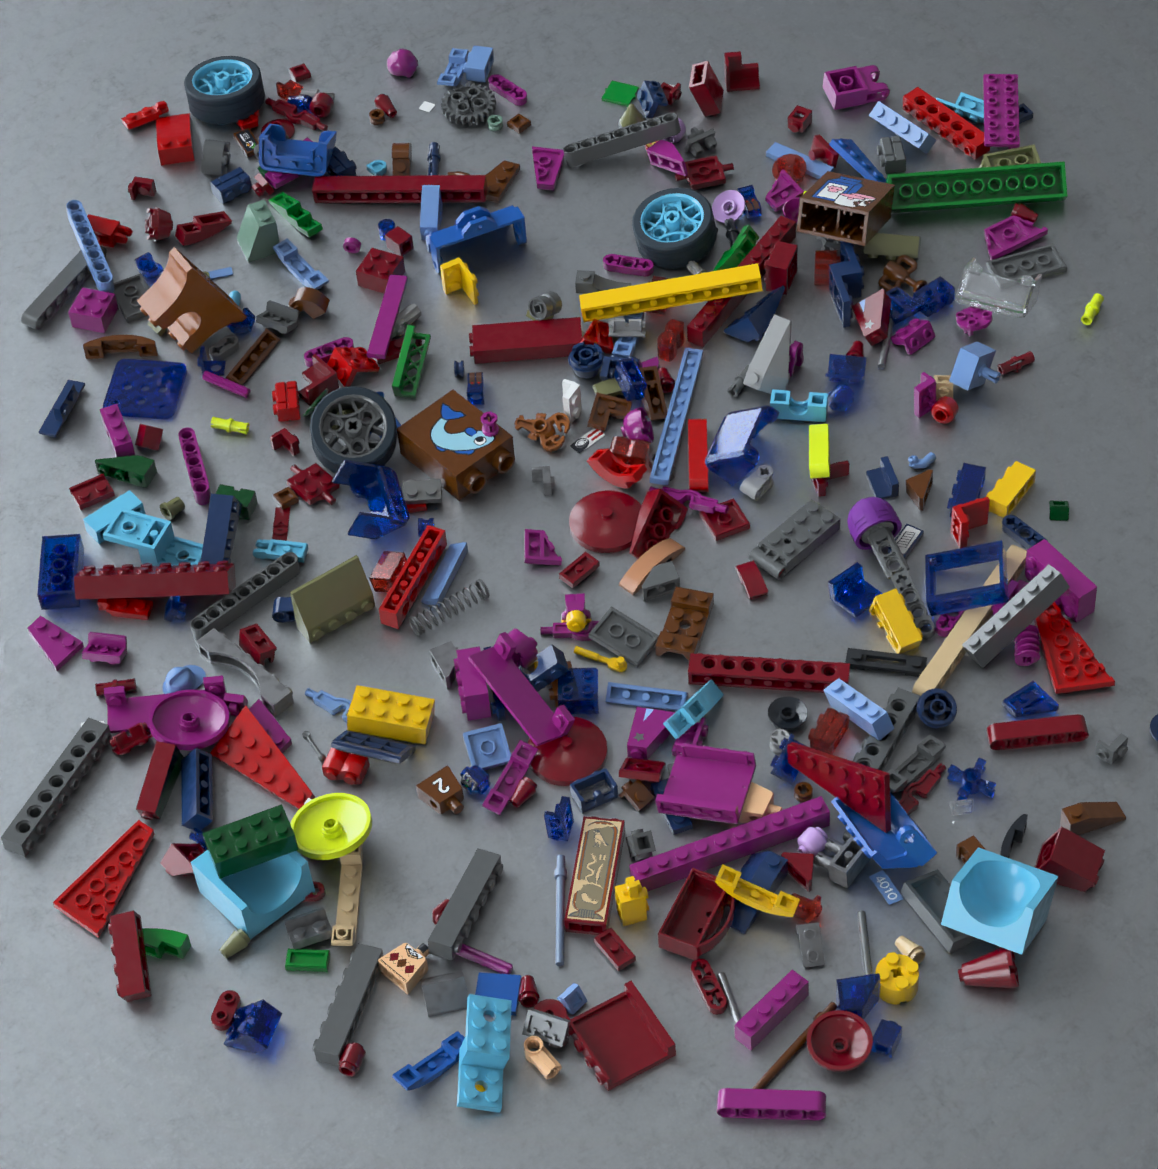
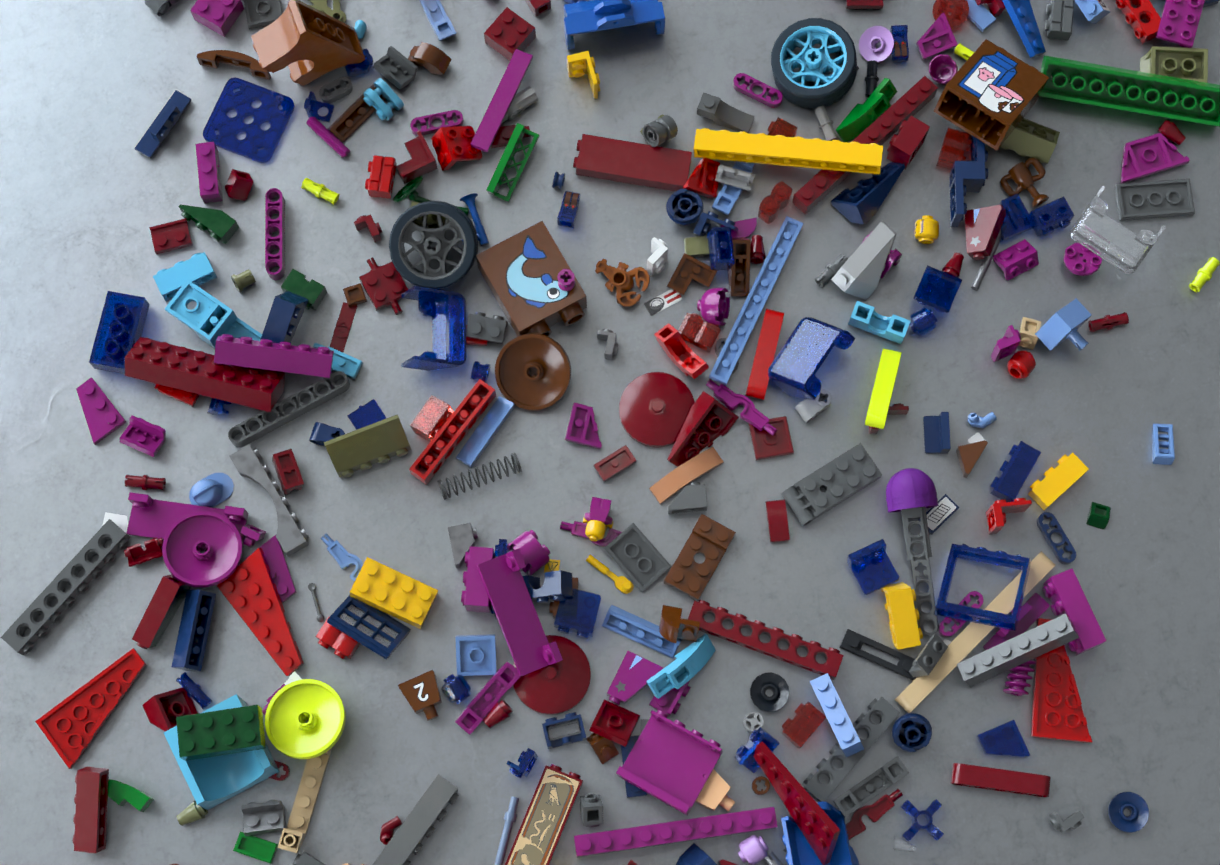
camera: 10 degrees right, 25 degrees up
none -> magenta brick [214,334,334,378]
none -> medium azure brick [363,78,404,120]
none -> reddish brown dish [495,333,571,410]
none -> reddish brown brick [659,605,700,643]
none -> dark grey bracket [909,634,948,677]
none -> yellow head [914,215,939,244]
none -> medium blue slope [1152,424,1175,465]

